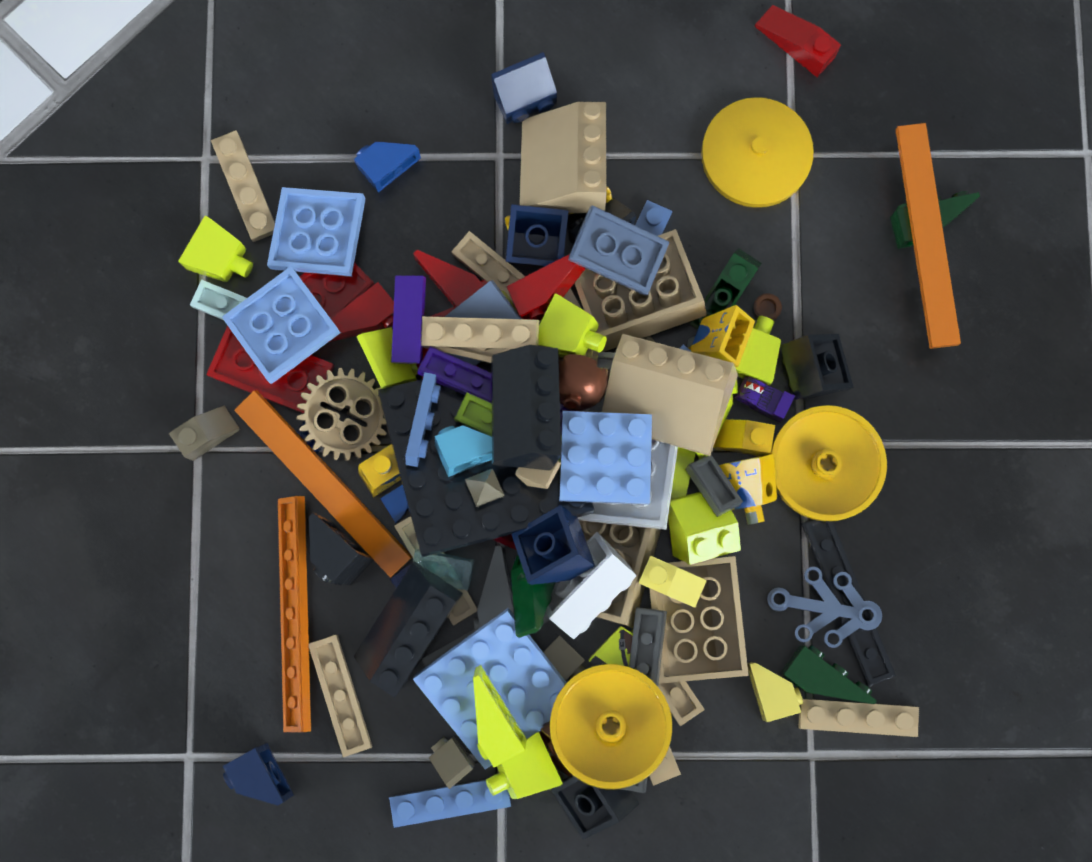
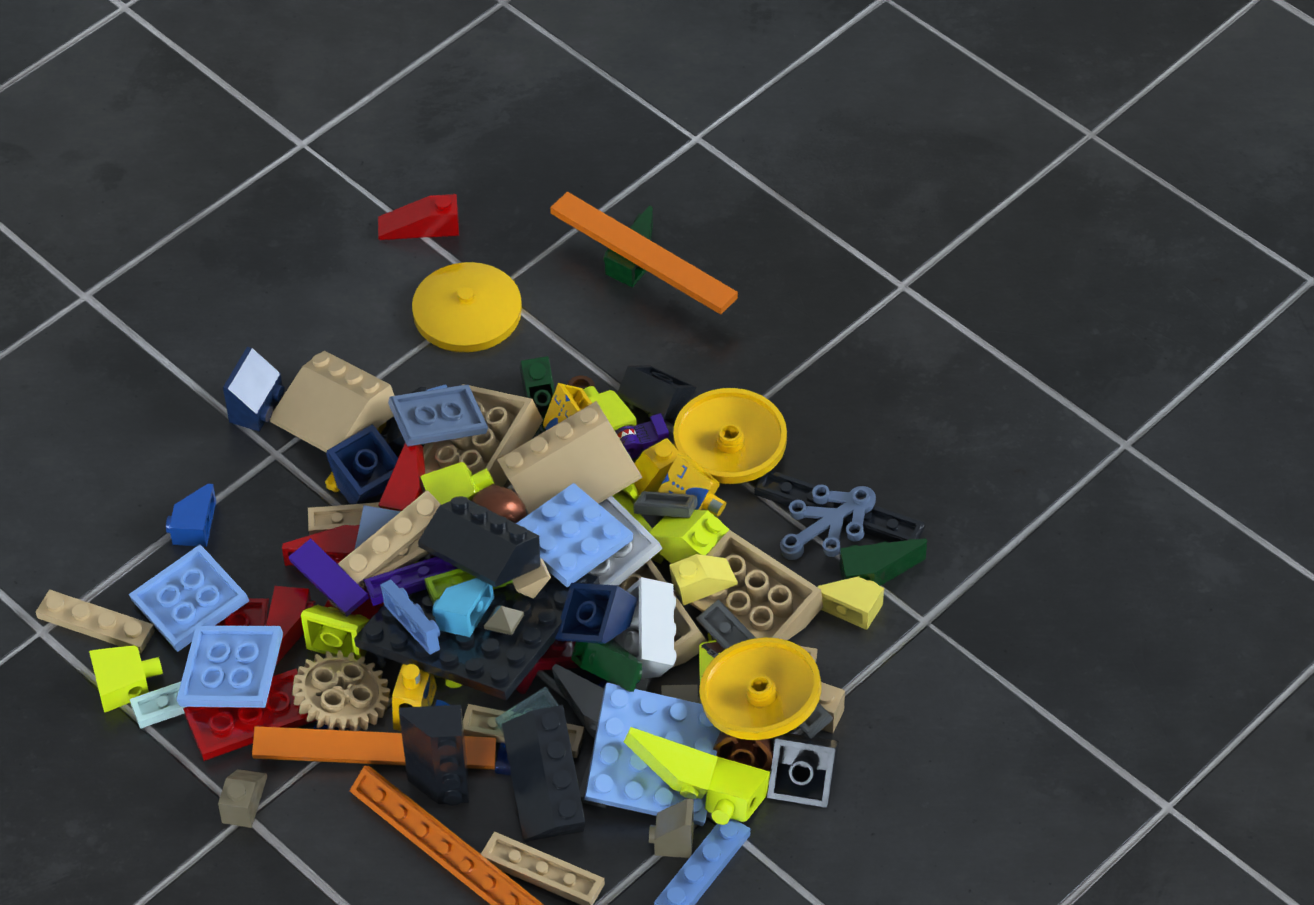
camera: 45 degrees left, 30 degrees down
tan plate [798,699,919,737] -> none

